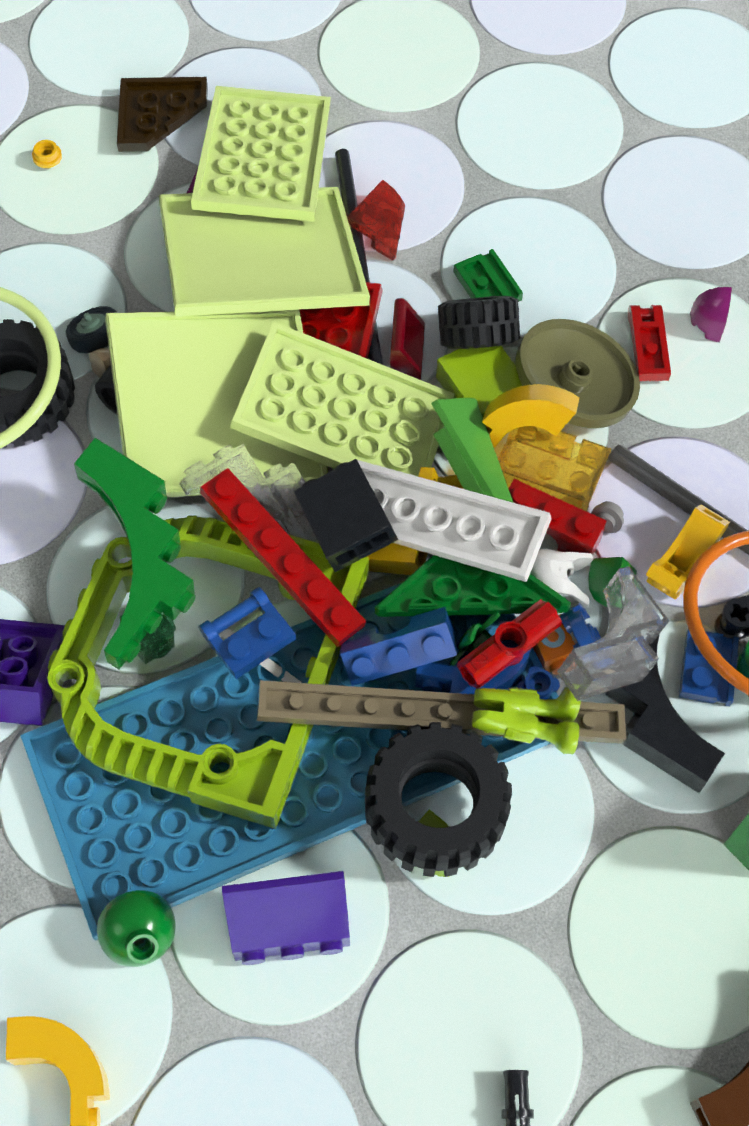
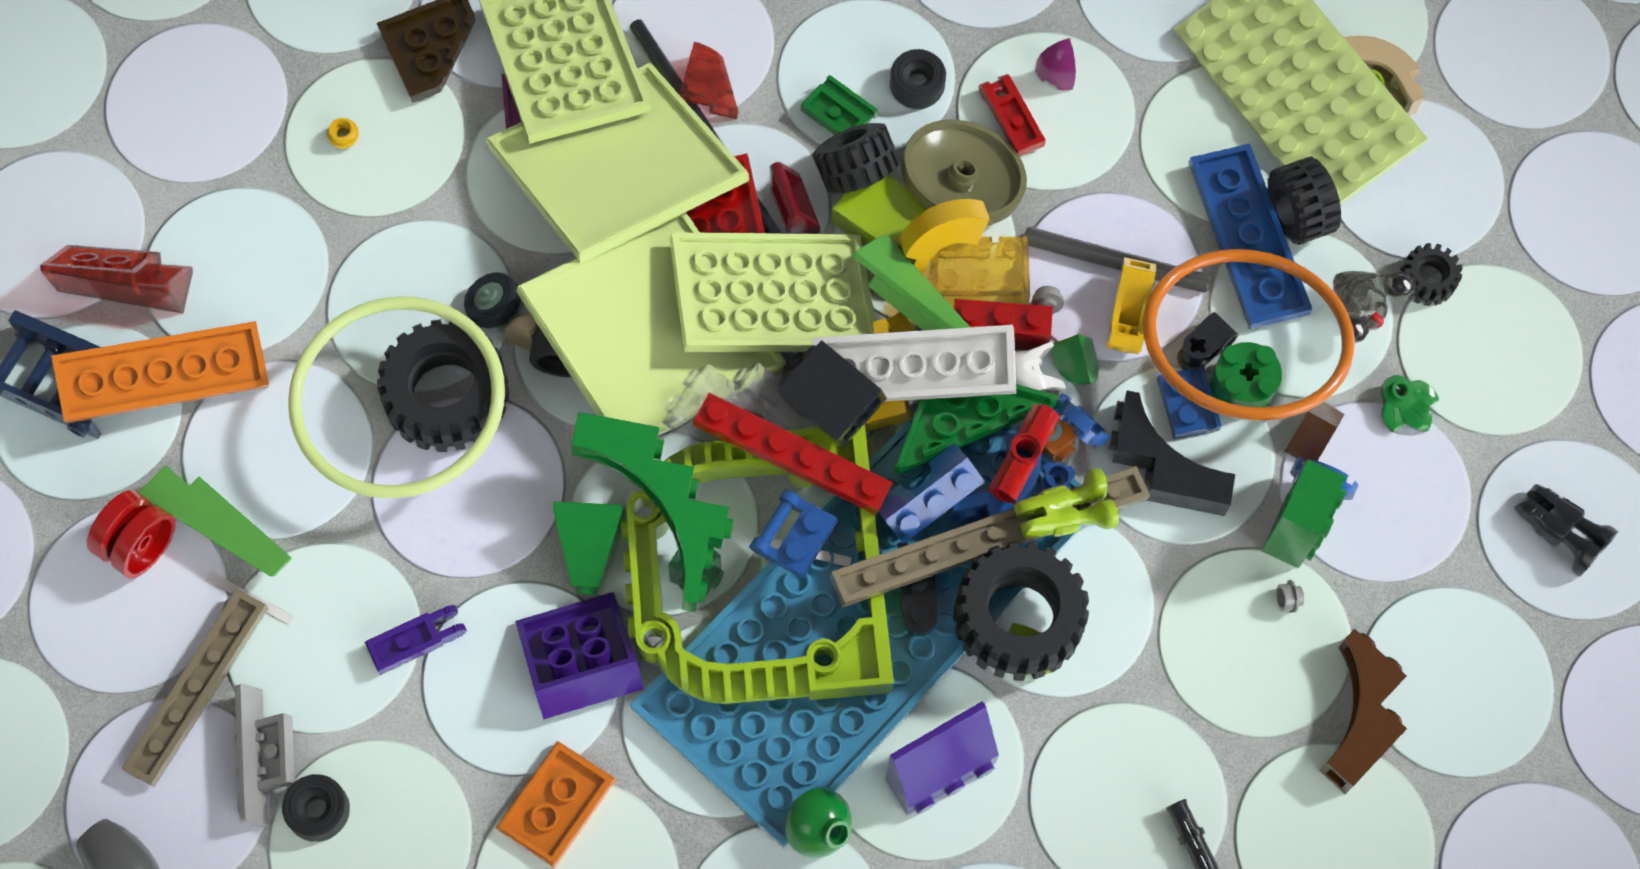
camera: 25 degrees left, 5 degrees up
green plate [449,611,500,666] -> none
clear arch [557,566,669,701] -> none
none -> green slope [553,501,627,595]
none -> black tyre [889,49,946,109]
none -> black plate [897,542,938,637]
none -> light grey plate [1276,580,1304,613]

